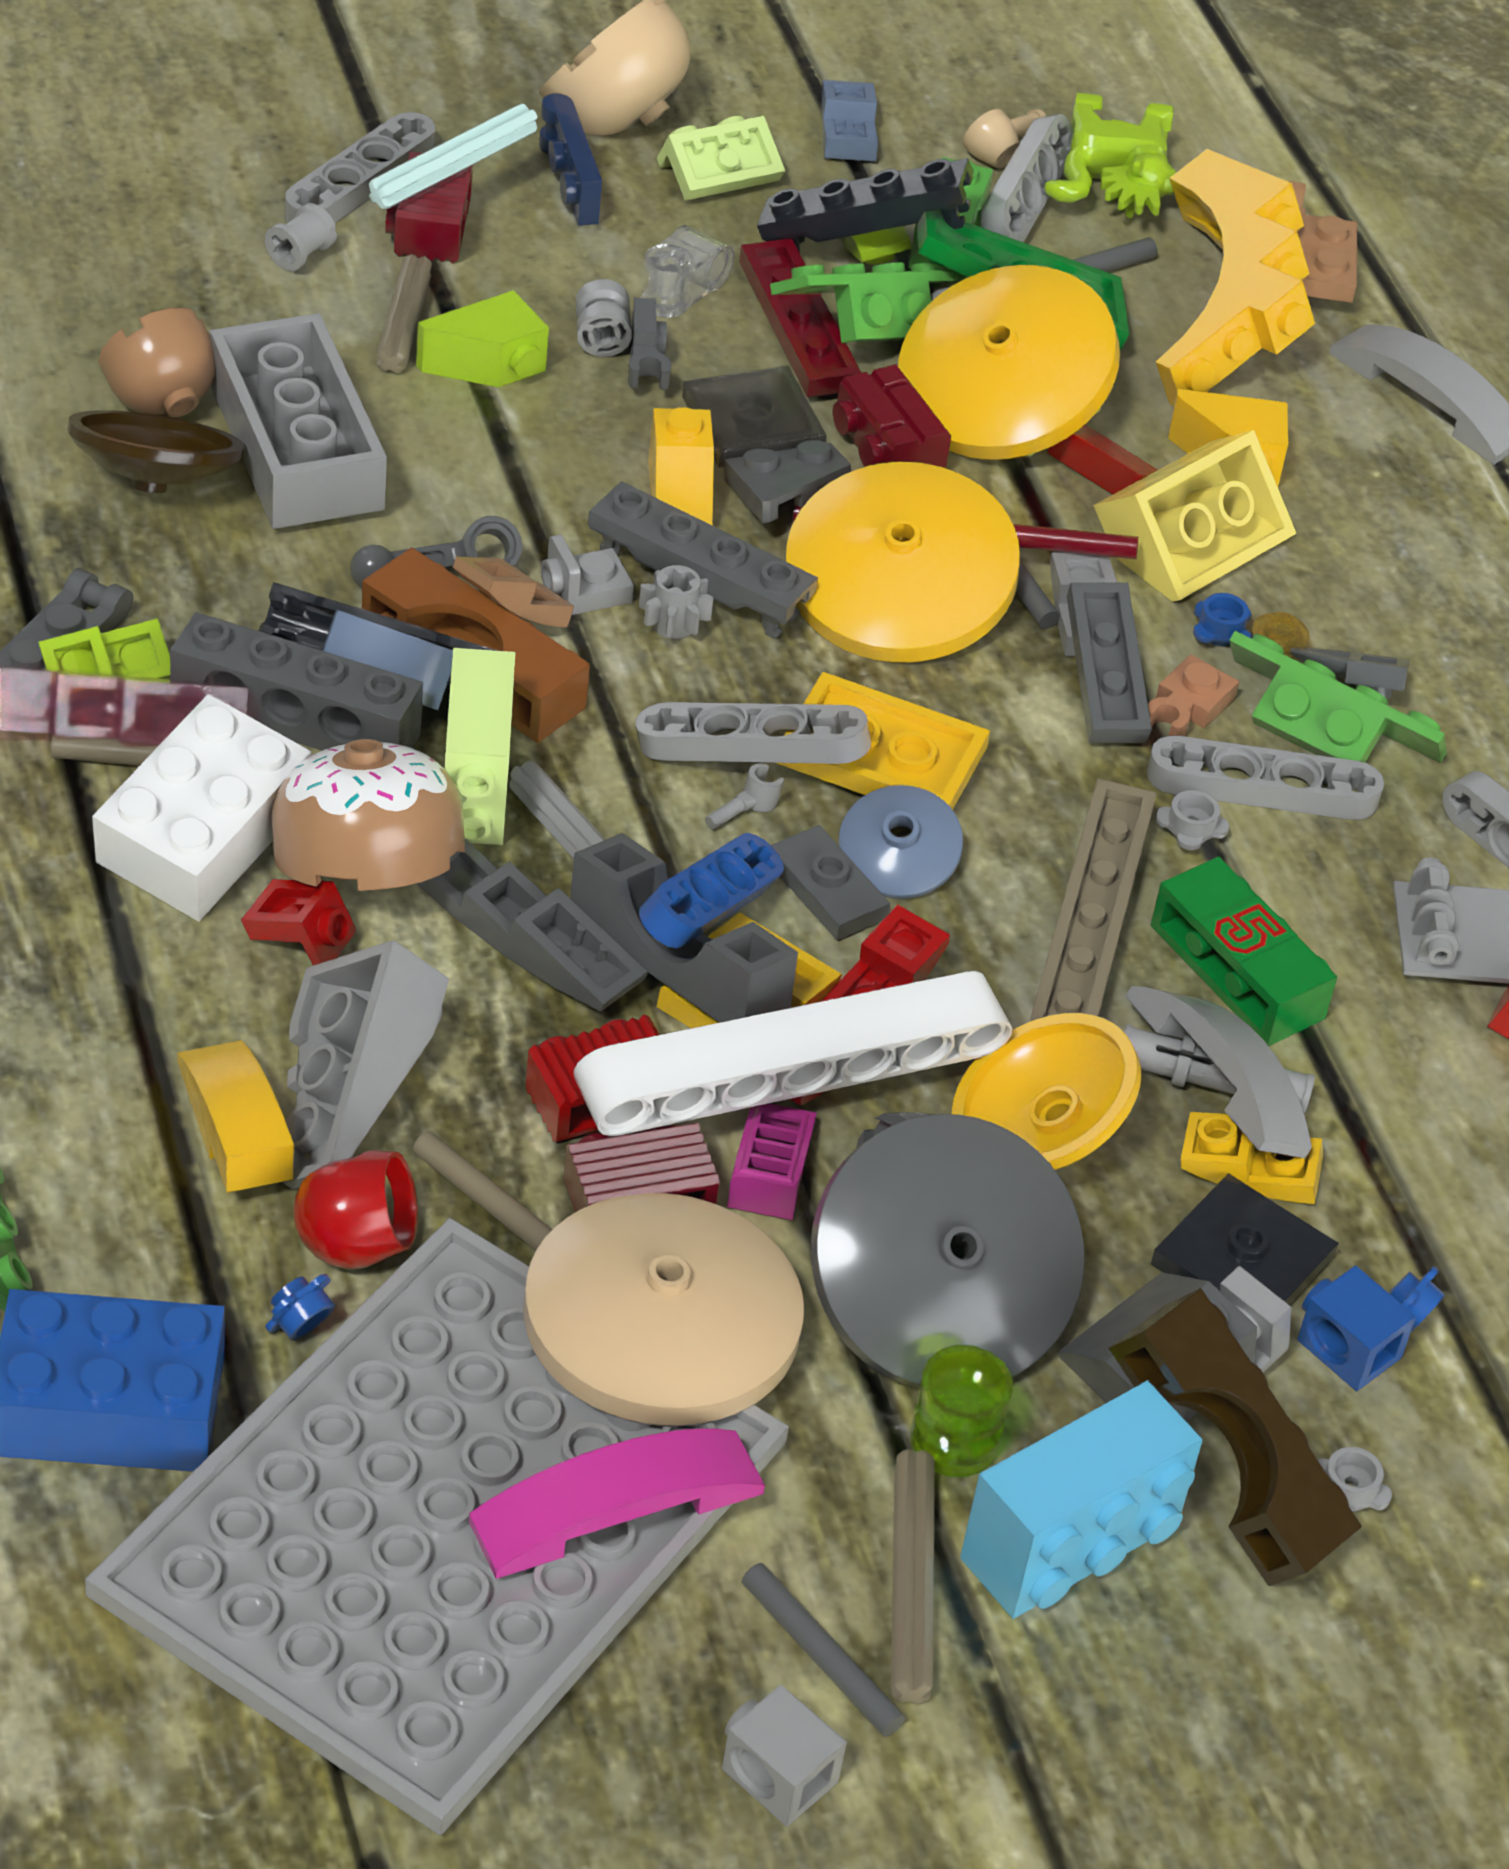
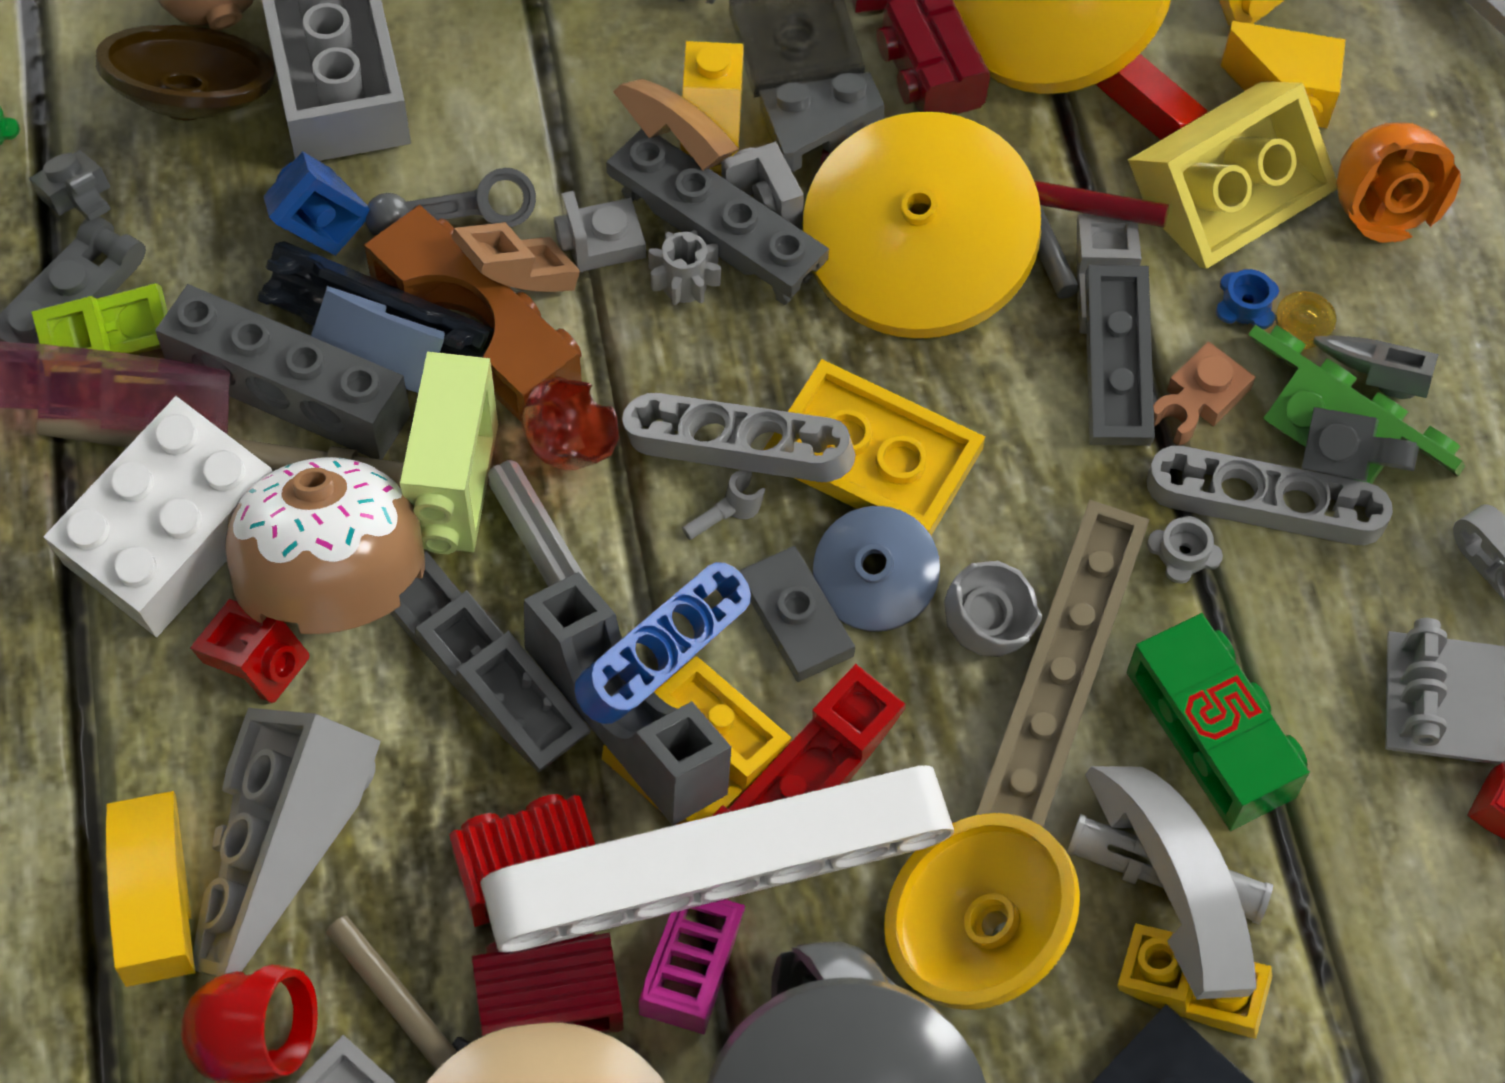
camera: 10 degrees right, 15 degrees up
none -> dark grey plate [29,150,111,221]
none -> blue slope [264,151,370,256]
none -> clear red hair [521,376,619,471]
none -> medium nougat slope [613,79,739,171]
none -> light grey bracket [721,141,804,230]
none -> light grey hair [944,561,1042,657]
none -> dark grey plate [1302,407,1419,481]
none -> orange cylinder [1337,122,1461,243]

